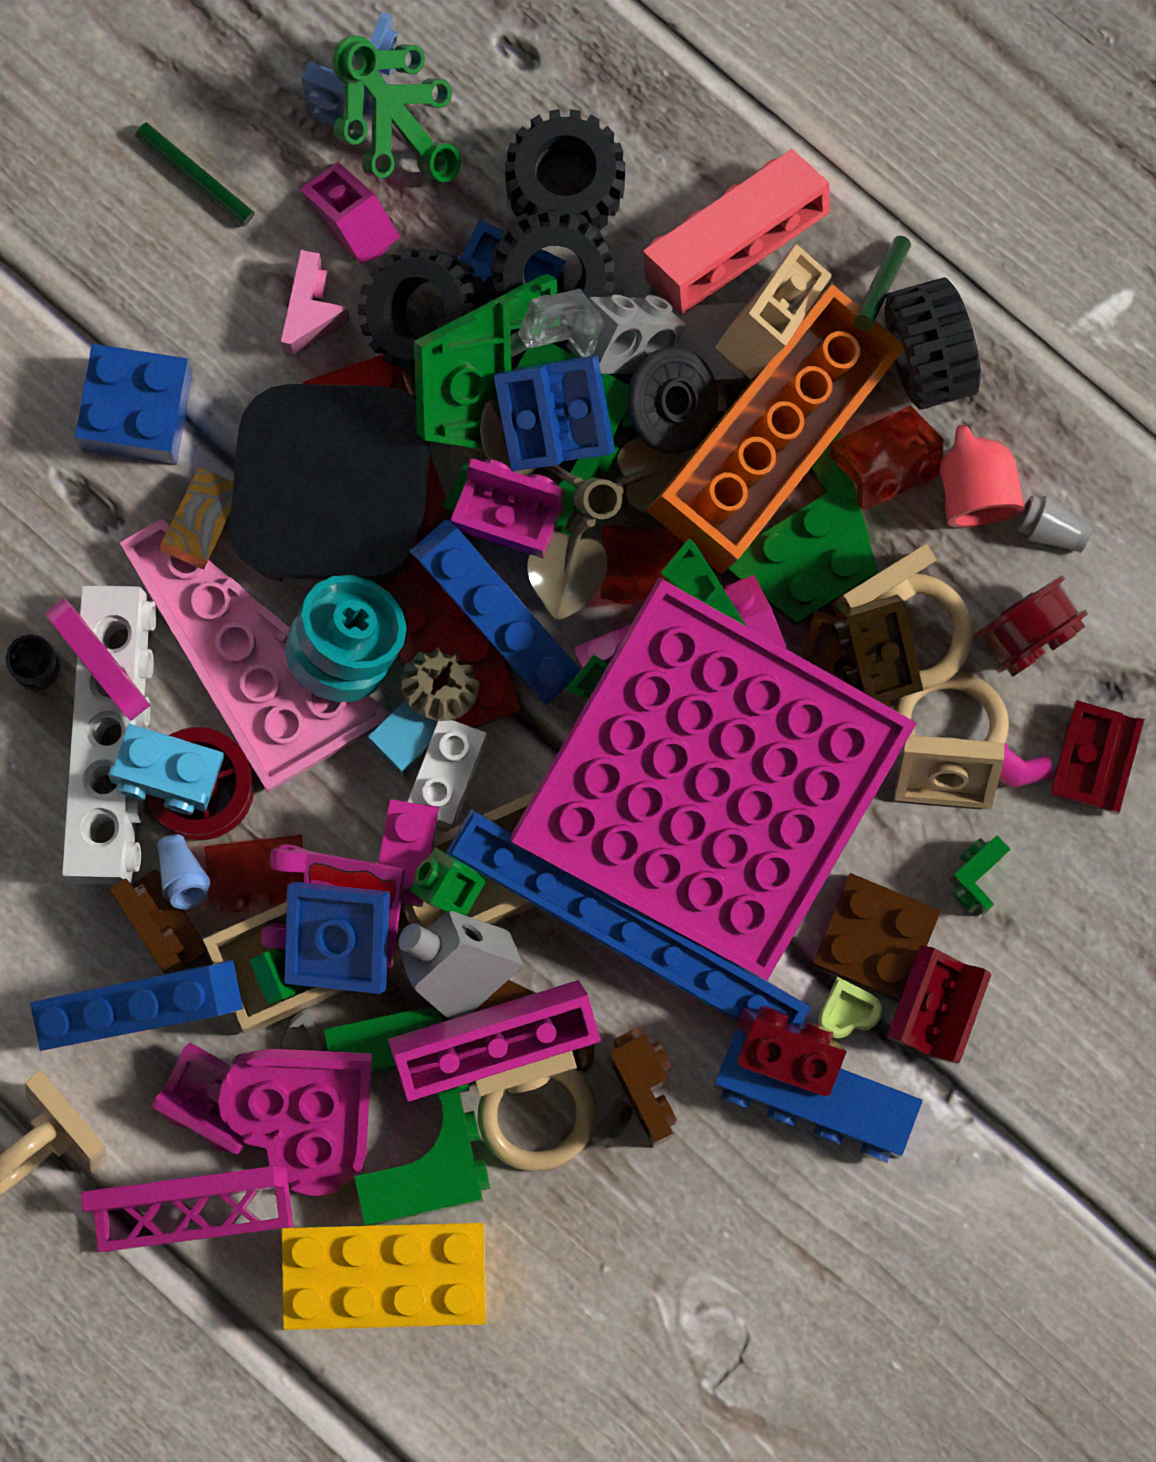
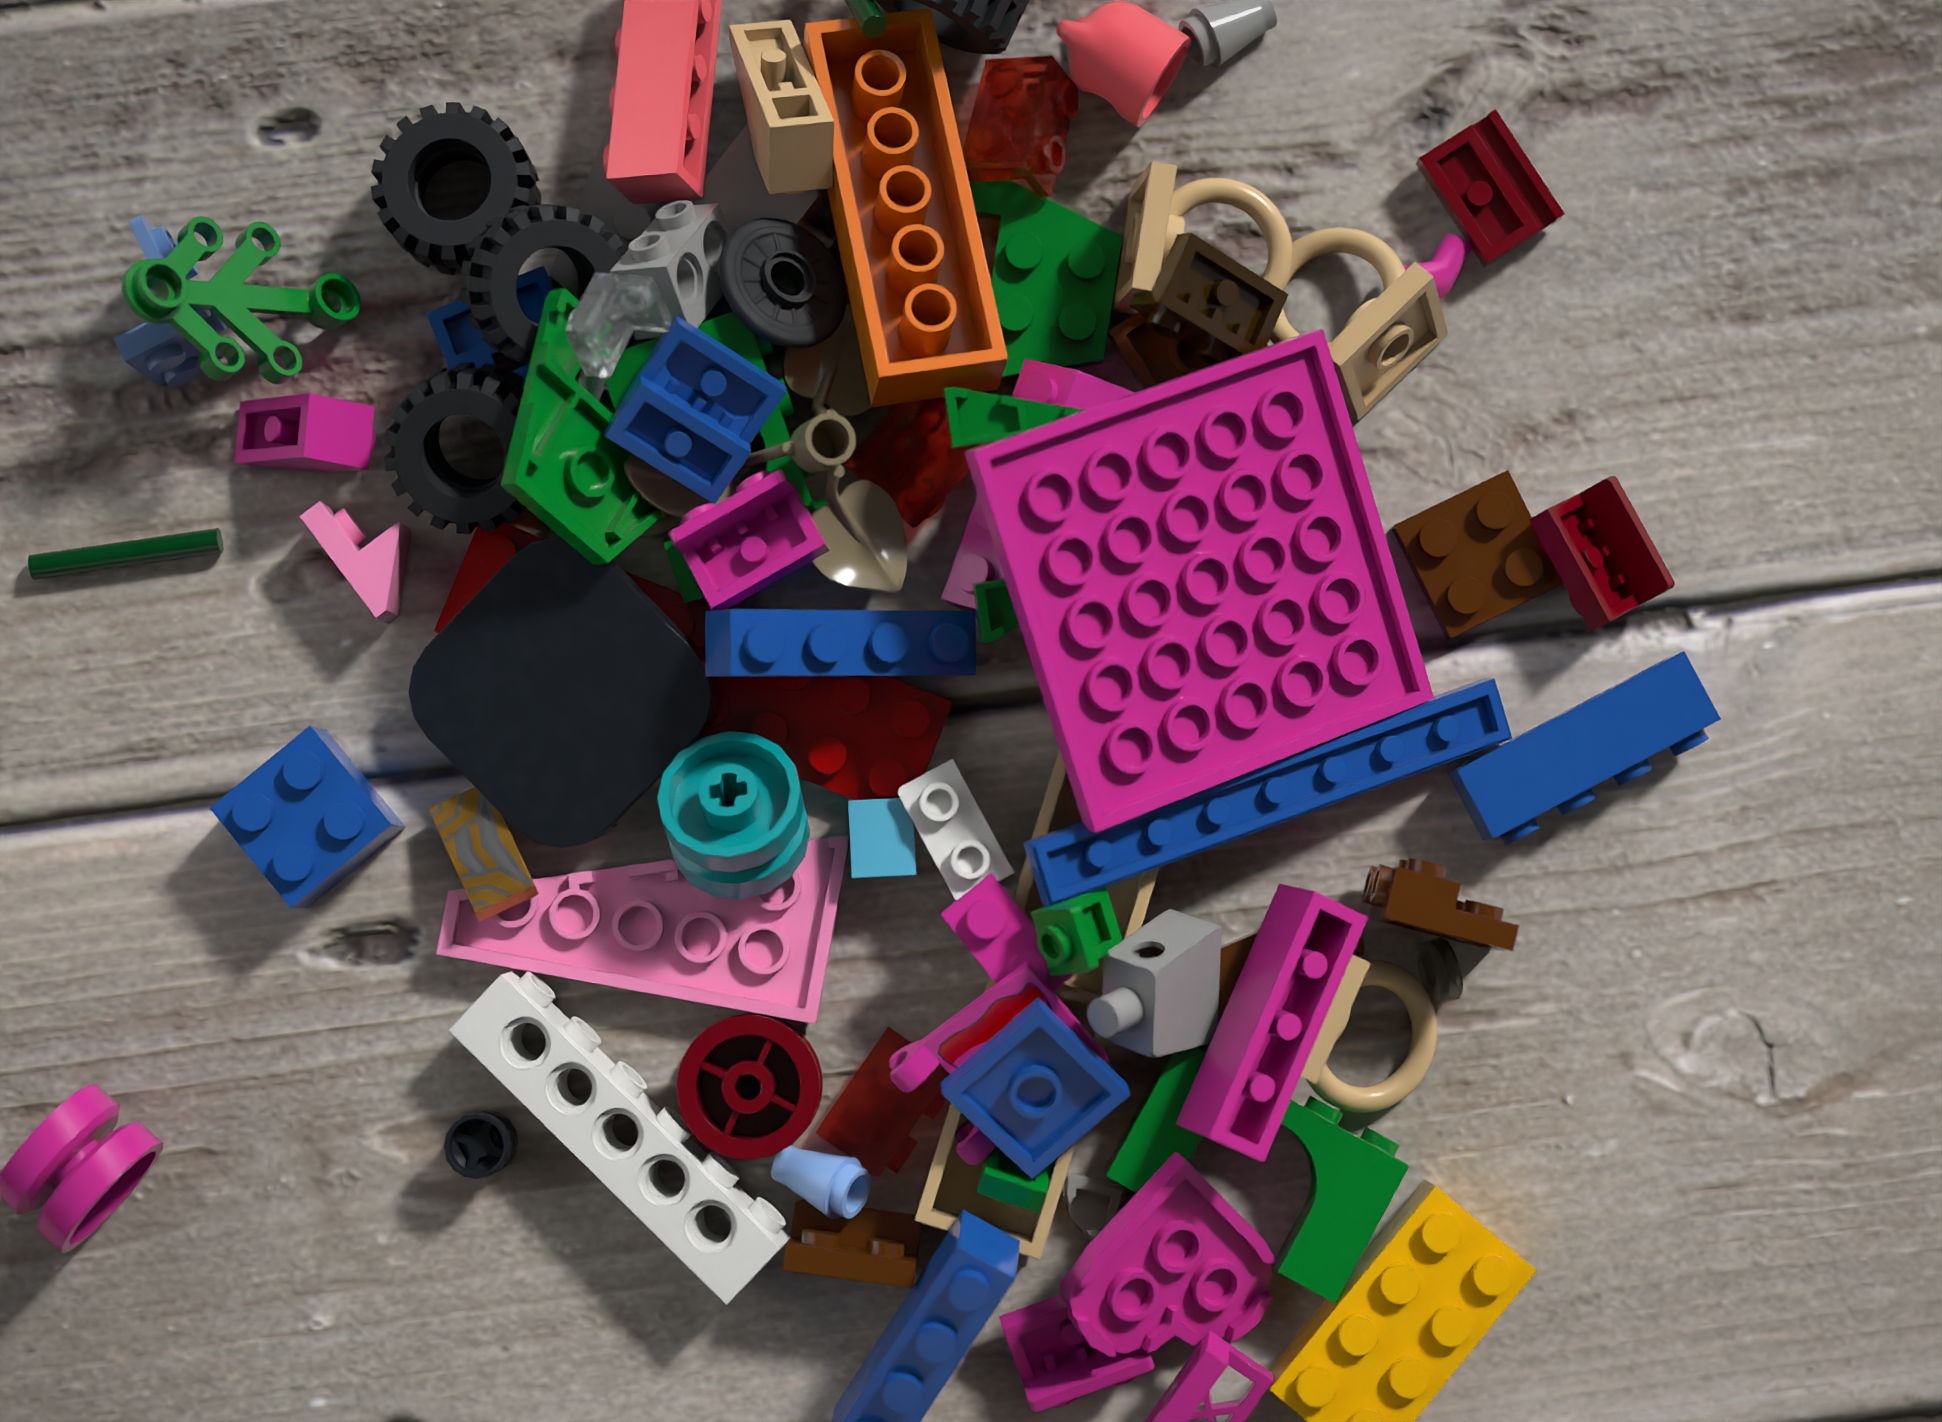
camera: 45 degrees left, 5 degrees up
dark pink beam [45,597,151,721] -> none
medium azure bracket [108,723,224,815] -> none
dark tan gear [400,647,480,721] -> none
dark red bracket [736,1005,847,1096] -> none
yellowish green tile [818,977,882,1040] -> none
green bracket [949,835,1011,916] -> none
dark red wheel [973,575,1089,677] -> none

